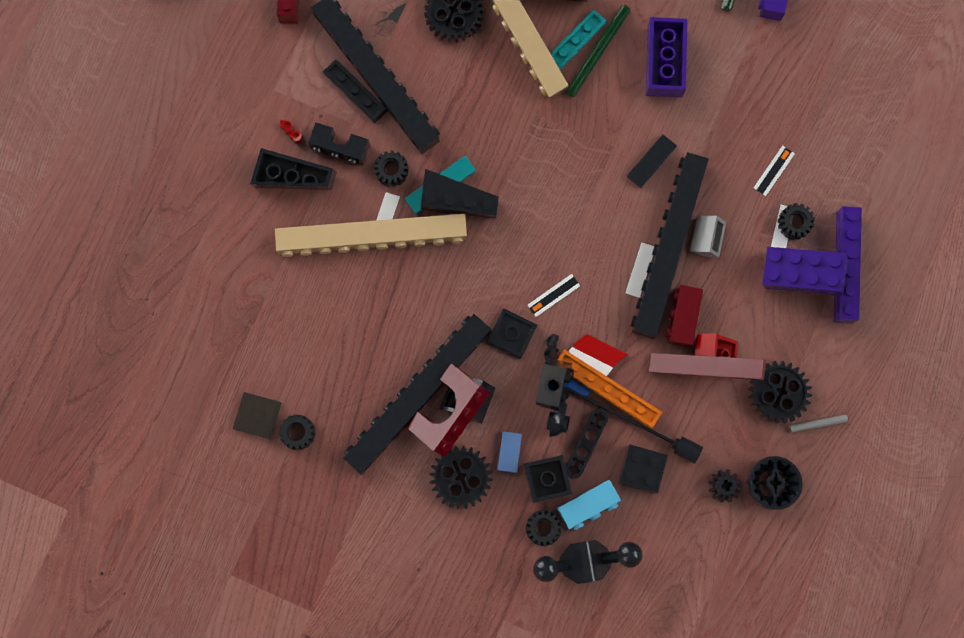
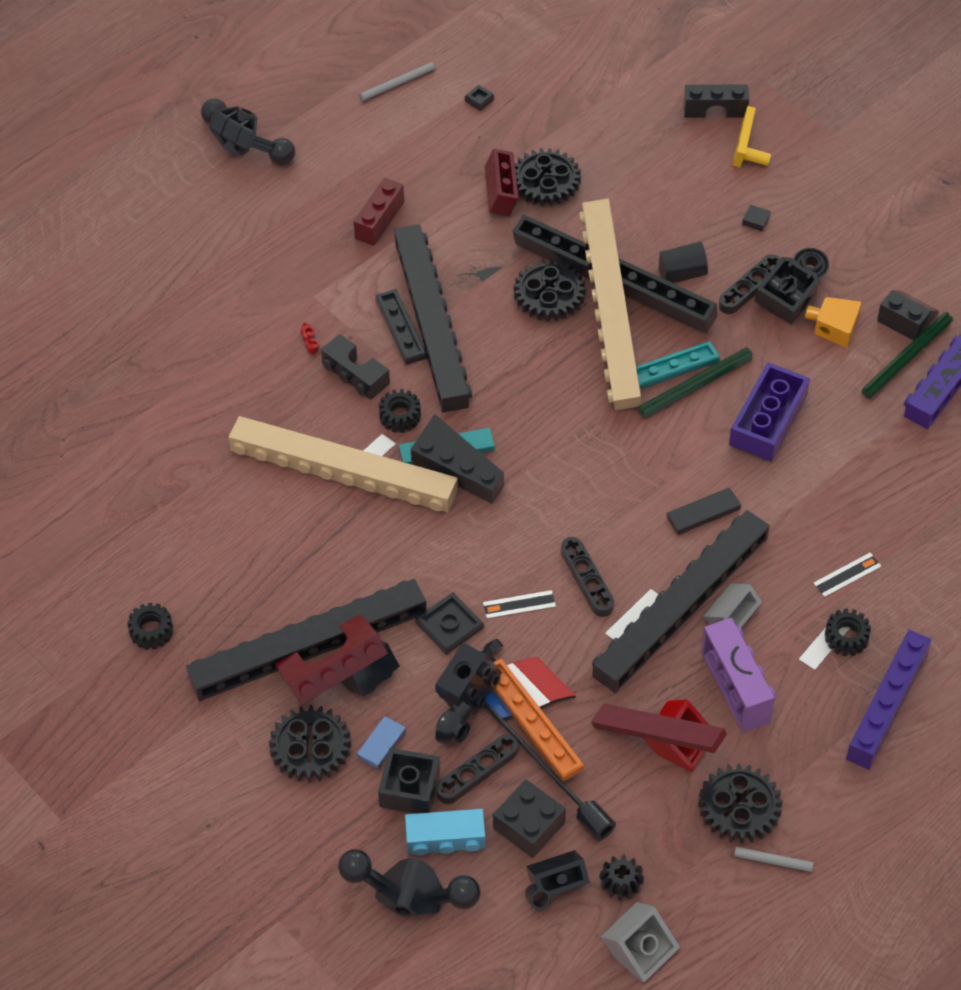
camera: 25 degrees right, 25 degrees down
clear smoke tile [233,392,282,440] -> none
black wedge [250,148,337,190] -> none
black tyre [526,510,562,546] -> none
dark red brick [665,285,703,348] -> none
black gear [746,456,803,510] -> none
dark purple brick [762,247,848,296] -> none
none -> black hinge [525,850,590,910]
none -> black beam [561,537,614,617]
none -> light grey slope [601,902,680,982]
none -> medium lavender brick [701,617,776,733]

